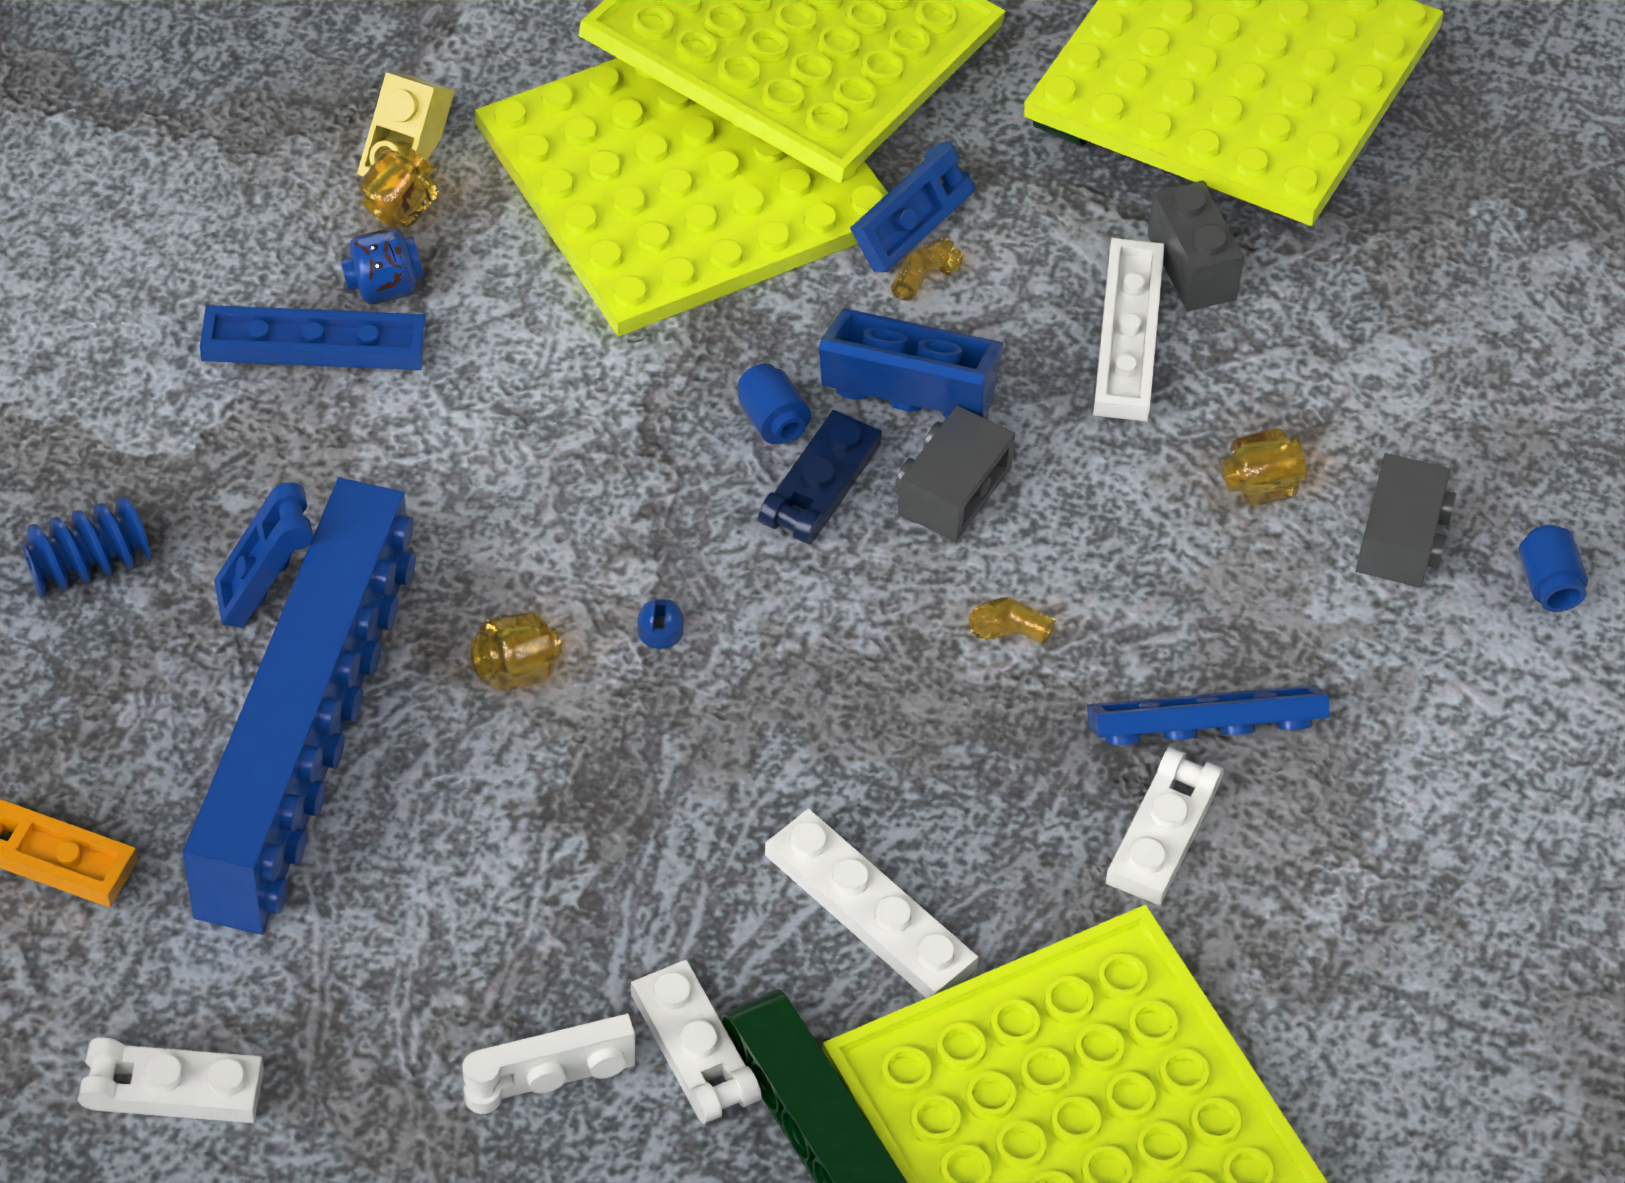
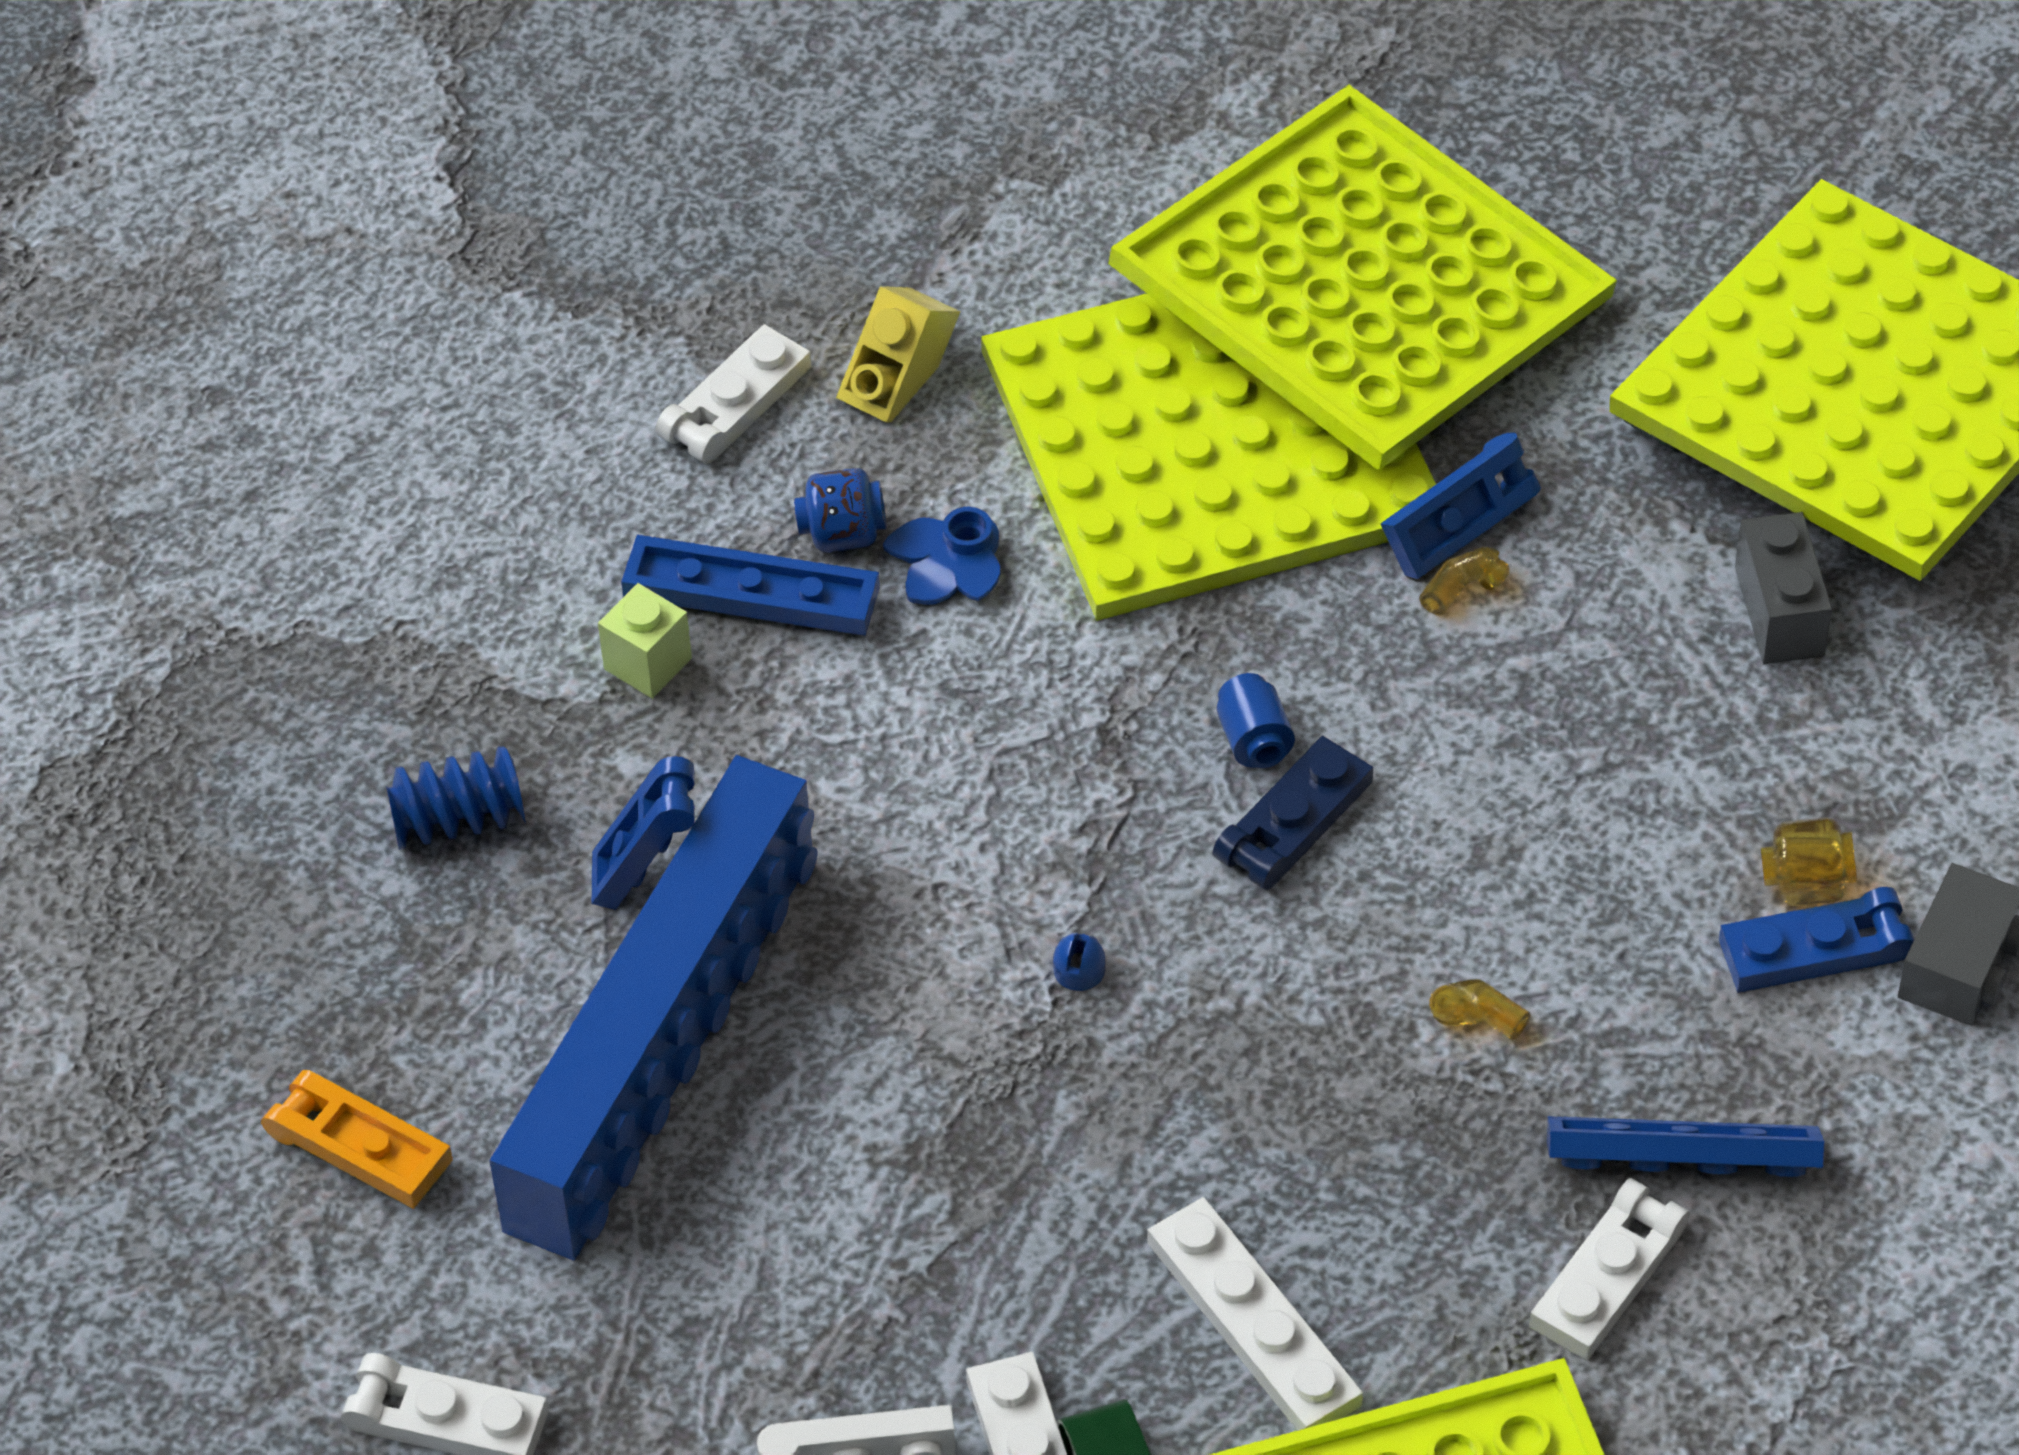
camera: 15 degrees right, 0 degrees up
clear yellow head [359,149,439,228] -> none
clear yellow head [470,610,561,692] -> none
blue slope [819,308,1003,419] -> none
dark grey brick [895,405,1015,542] -> none
white plate [1093,238,1164,422] -> none
none -> yellowish green brick [598,583,692,699]
none -> white plate [655,324,811,464]
none -> blue plate [883,507,1001,605]
none -> blue plate [1719,887,1915,993]

